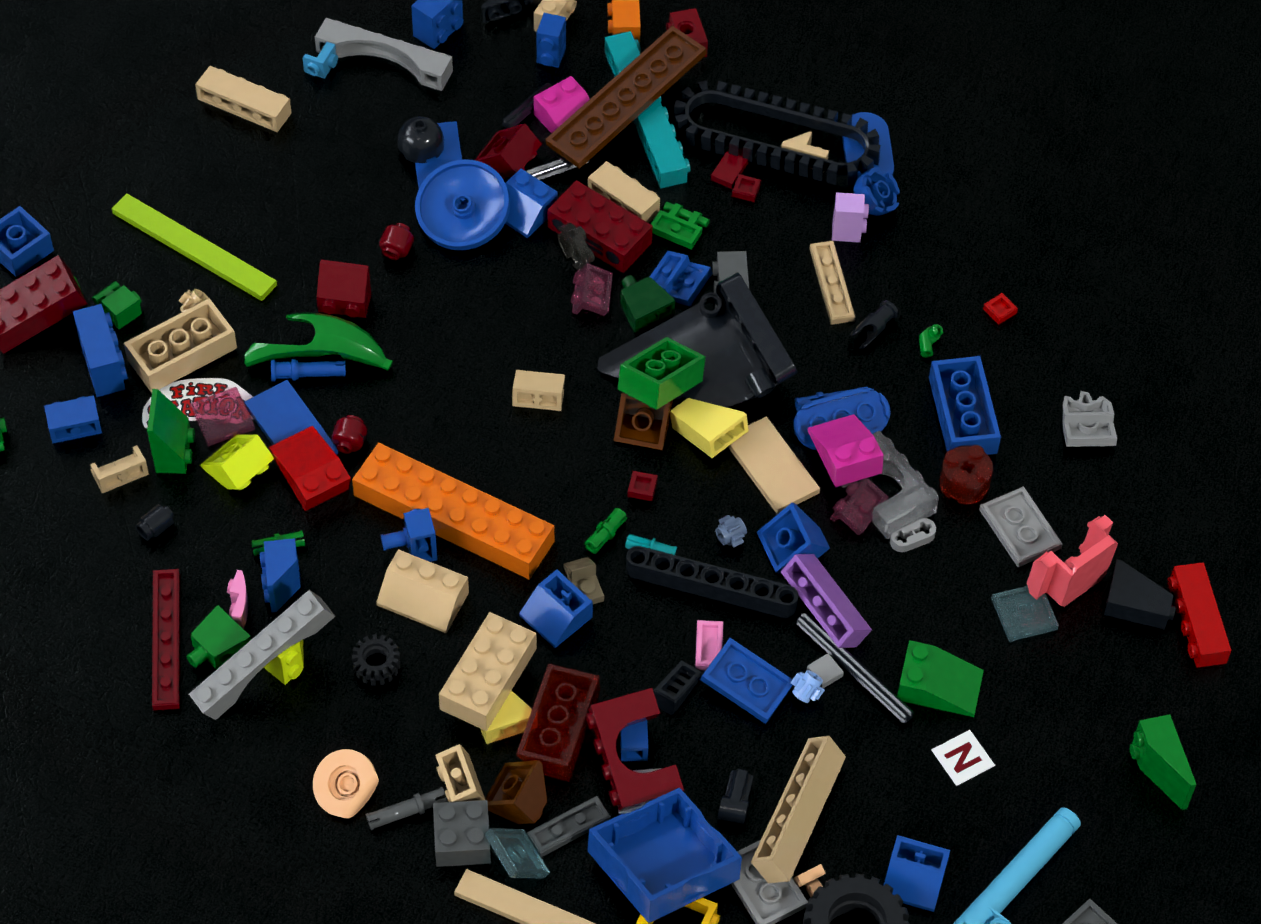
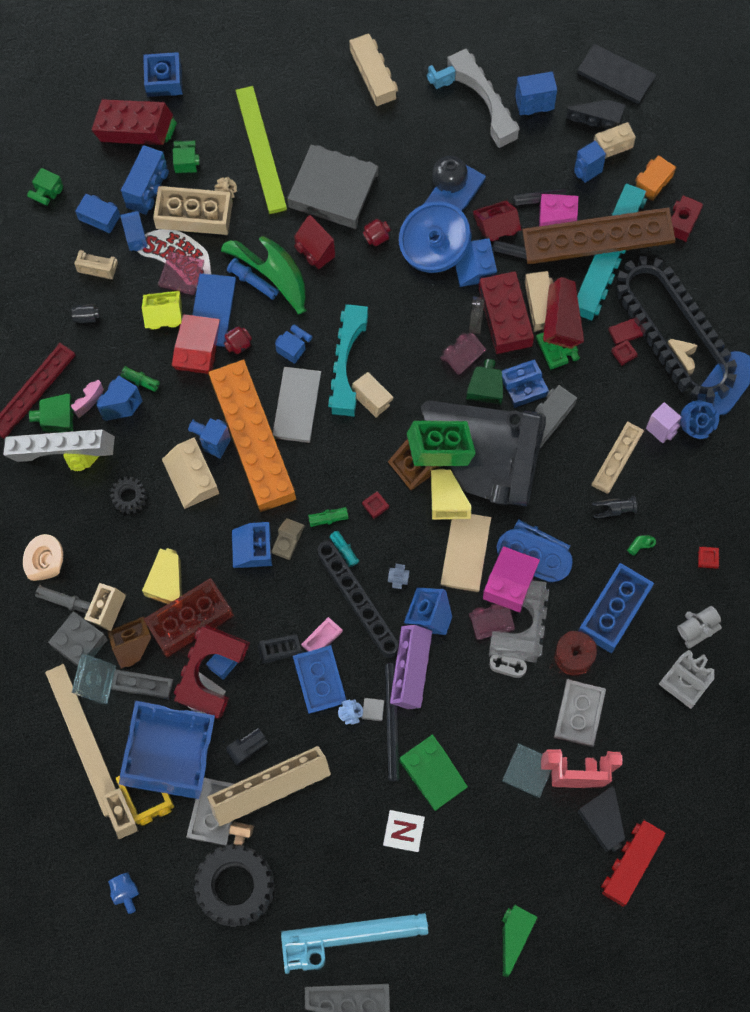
camera: 45 degrees right, 15 degrees up
green slope [147,389,195,474] -> none
tan brick [439,612,537,731] -> none
blue slope [884,835,950,912] -> none
none -> blue slope [120,211,148,251]
none -> light grey tile [273,367,321,443]
none -> blue brick [275,325,313,364]
none -> dark grey panel [288,145,378,229]
none -> teal arch [329,304,368,416]
none -> dark red slope [543,277,584,349]
none -> light grey pin [677,606,722,649]

